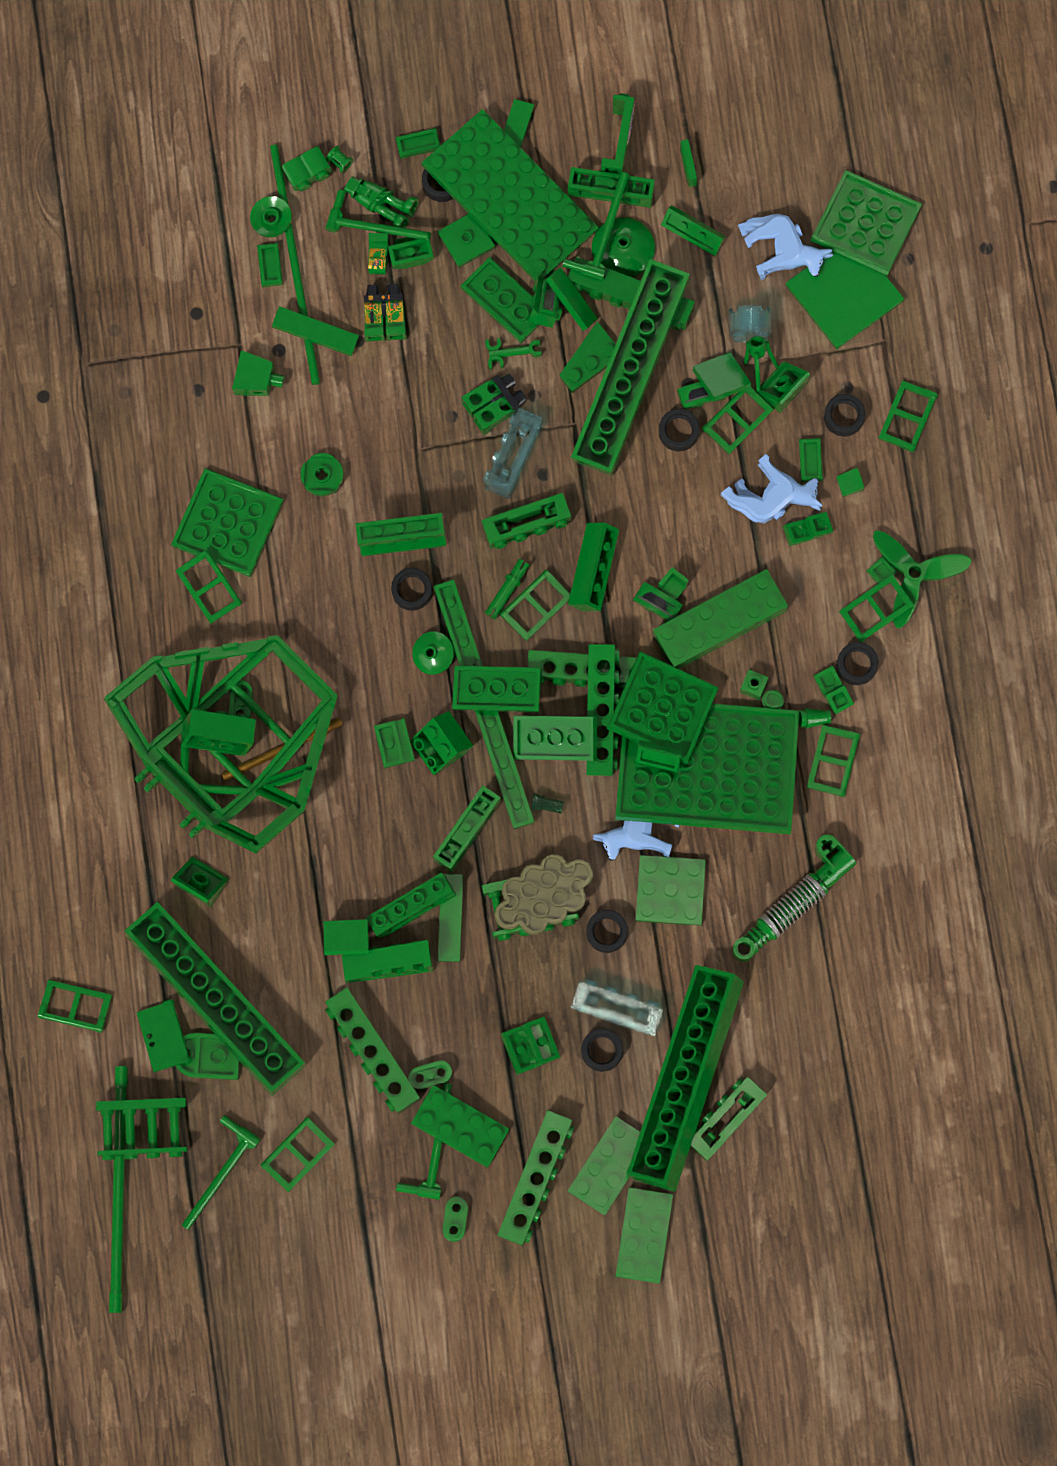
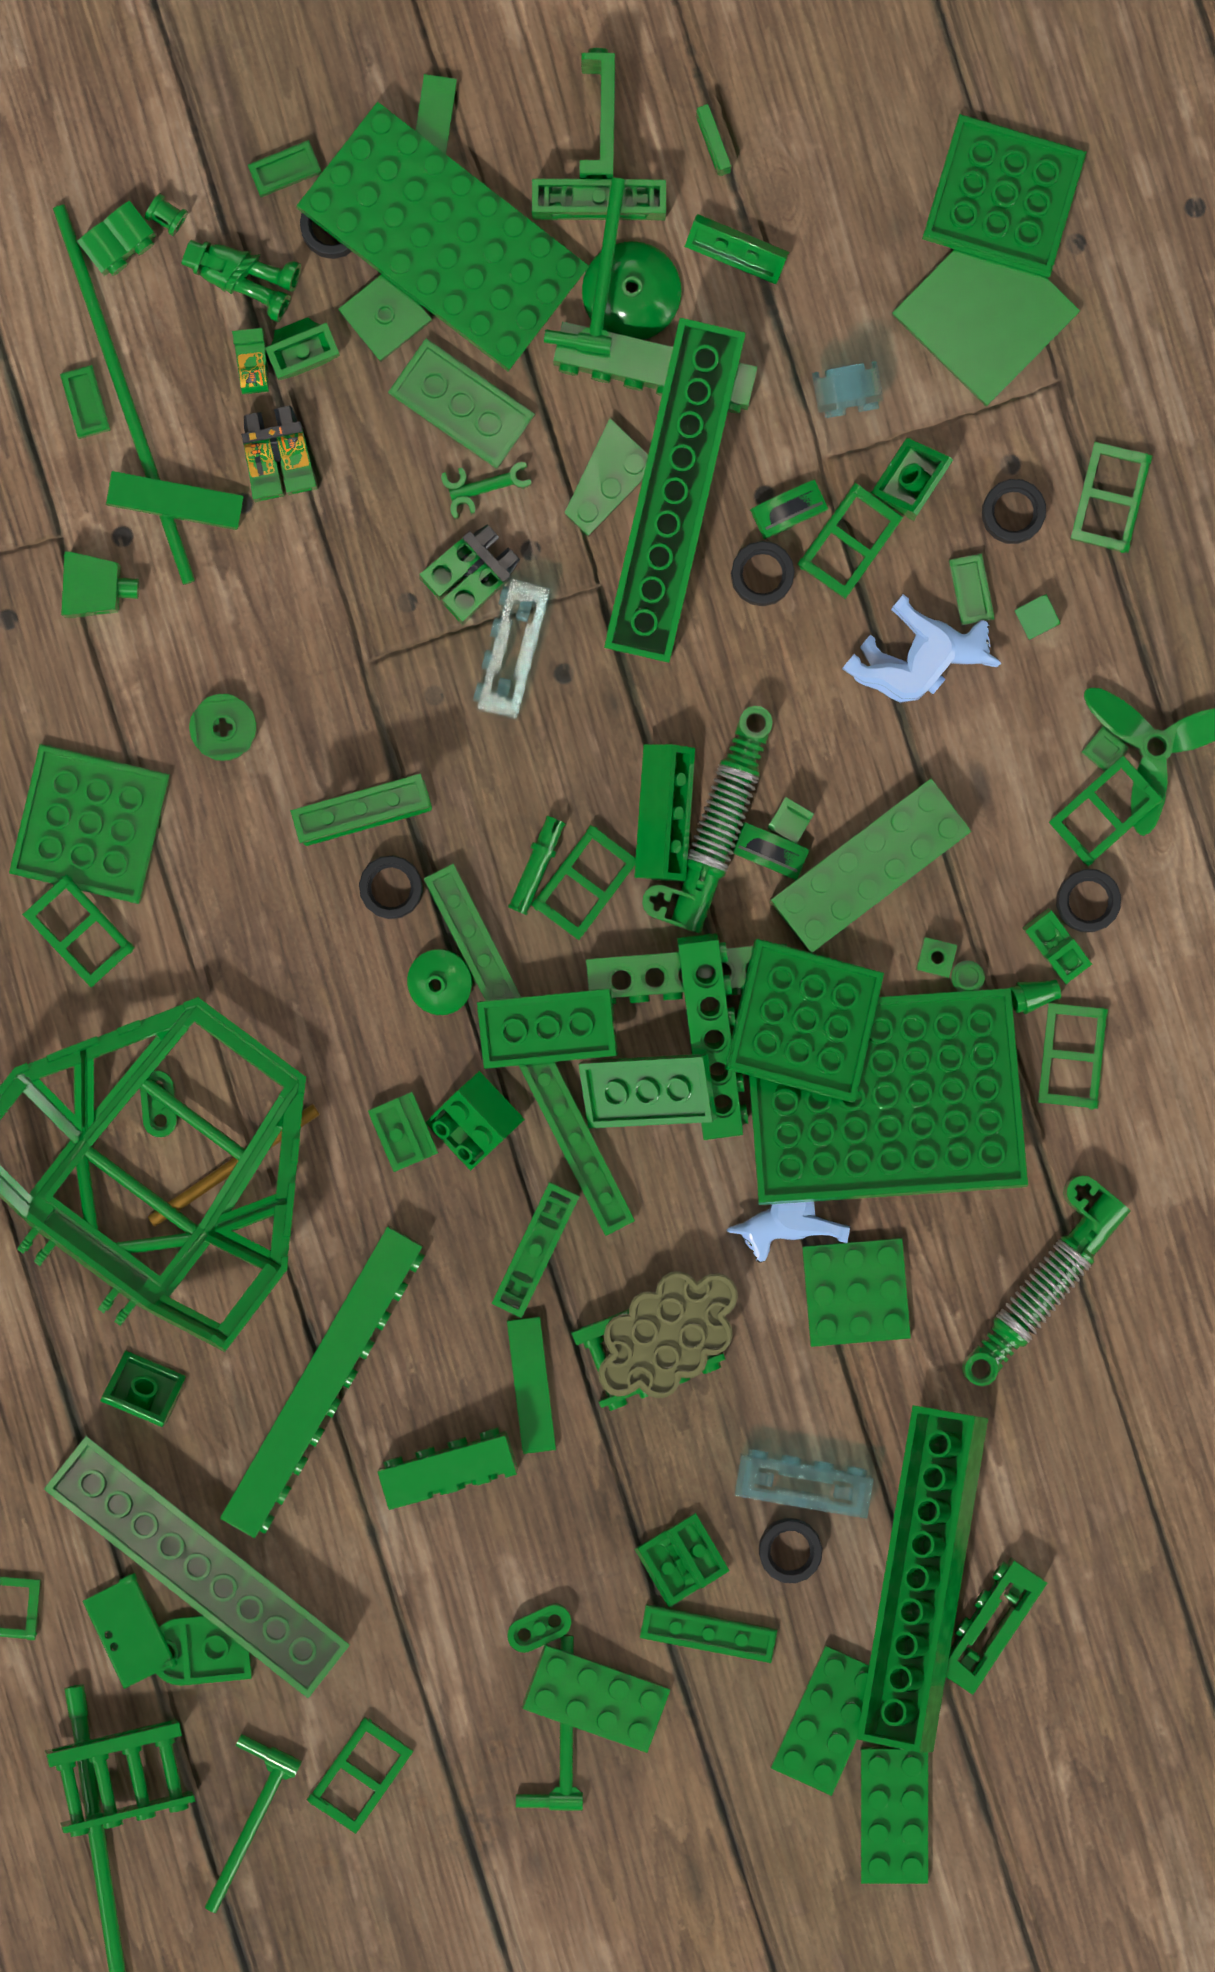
camera: 15 degrees left, 10 degrees up
green brick [181,708,256,756] -> none
green dish [250,196,292,238] -> none
green slope [323,919,370,955] -> none
green brick [324,988,421,1114] -> none
green bar [325,190,431,240] -> none
green brick [366,872,456,940] -> none
green plate [443,1197,468,1242] -> none
green brick [481,493,571,549] -> none
green brick [497,1110,575,1246] -> none
green window [528,275,562,328] -> none
clear green pin [531,793,564,814] -> none
green tile [546,267,598,331] -> none
black tyre [586,910,628,953] -> none
green tile [635,741,683,772] -> none
green tile [692,352,751,402] -> none
light blue animal [738,214,833,280] -> none
green plant [744,336,779,392] -> none
green slope [783,512,834,546] -> none
none -> green brick [220,1226,425,1538]
none -> green tile [640,1604,777,1663]
none -> green piece [642,706,773,934]

